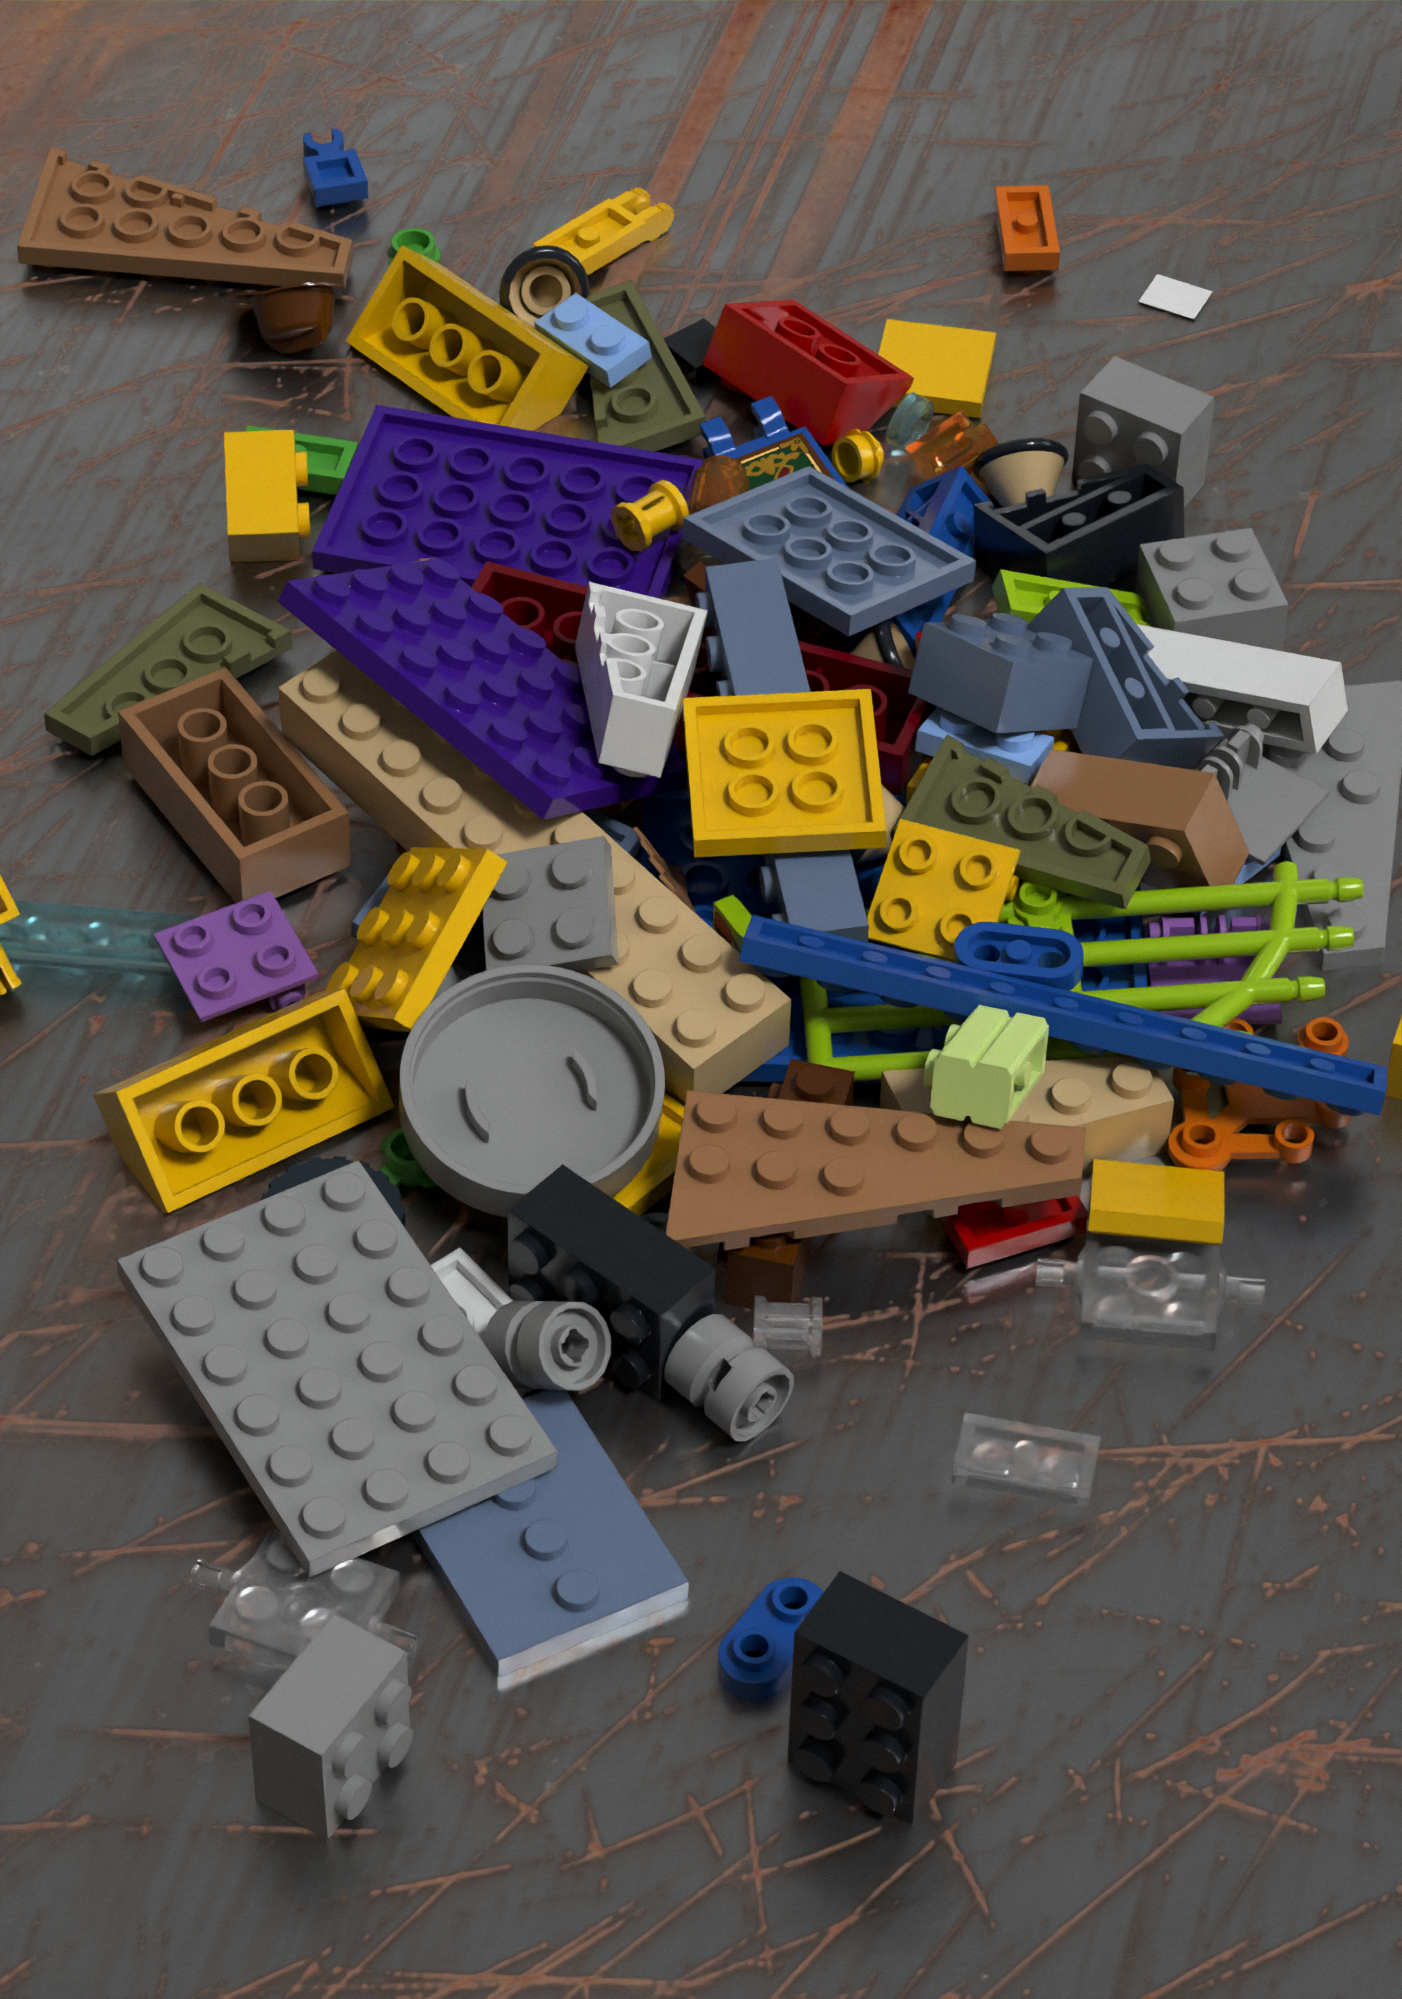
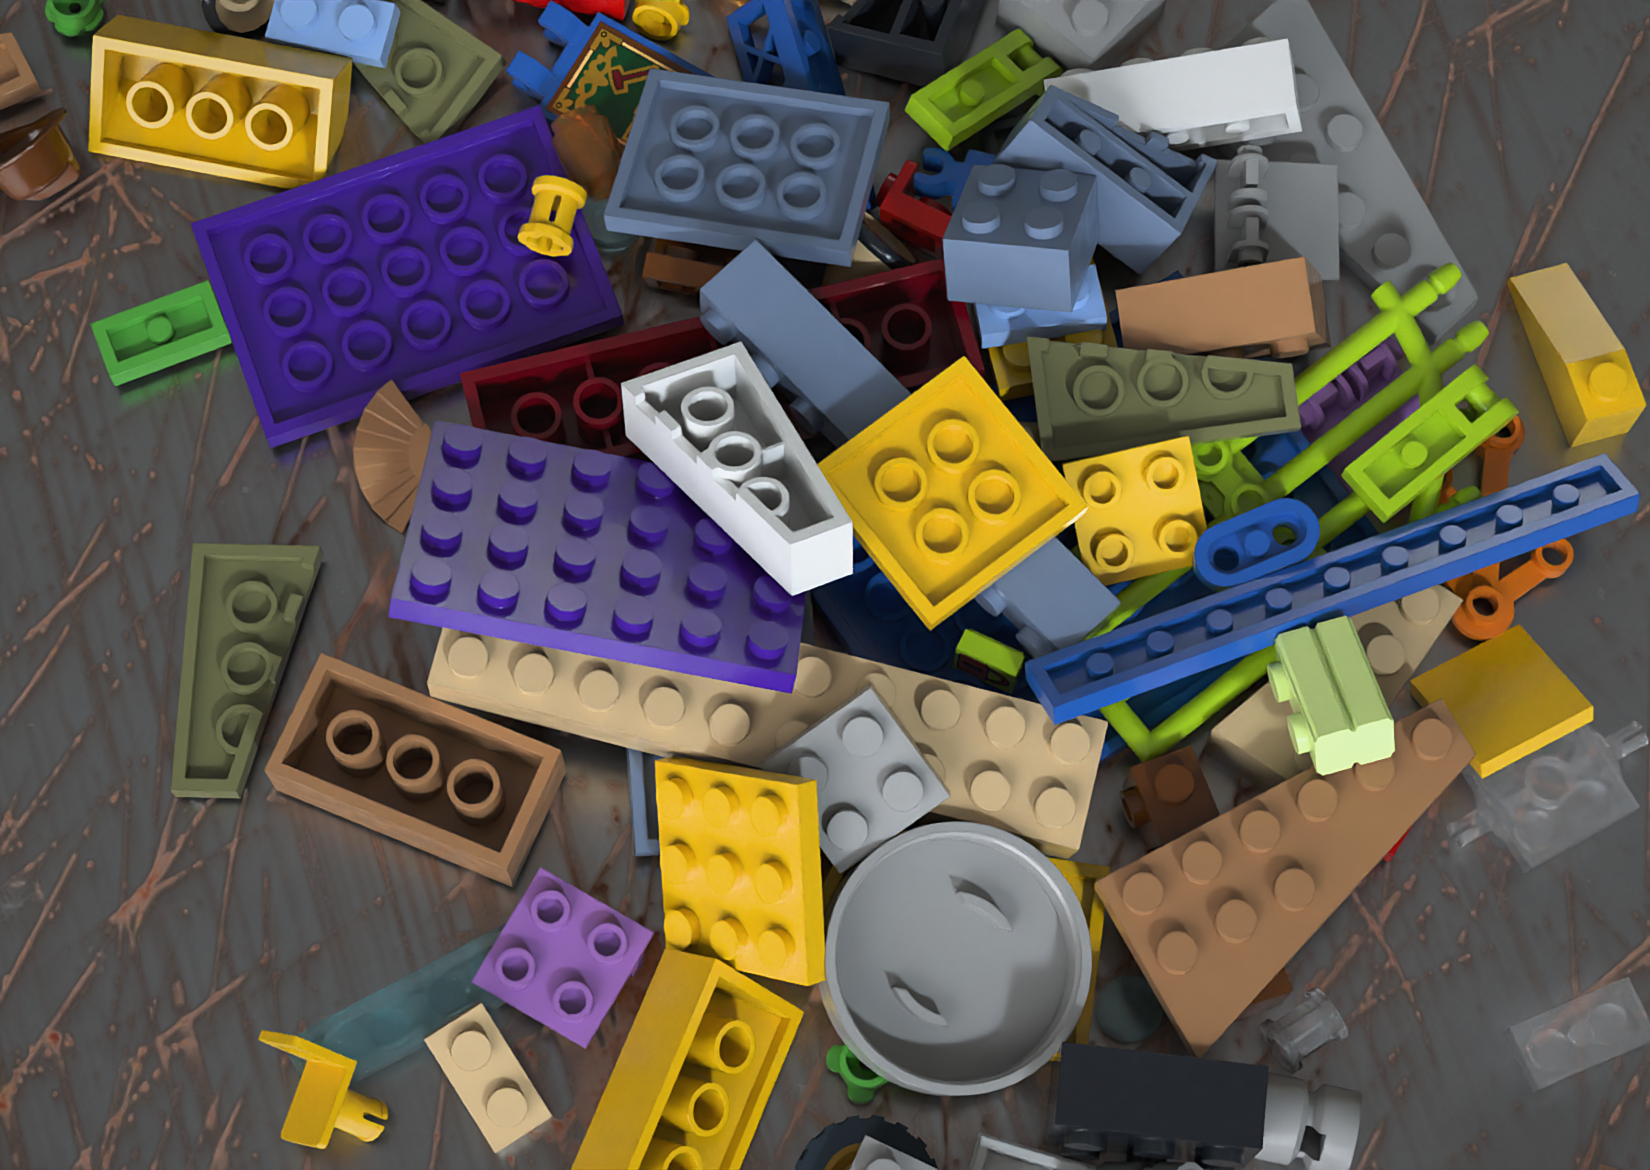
camera: 35 degrees left, 25 degrees up
yellow brick [224,430,311,563] -> none
medium nougat hand [633,827,697,914] -> none
none -> tan plate [423,1001,553,1153]
none -> lime plate [1341,364,1519,524]

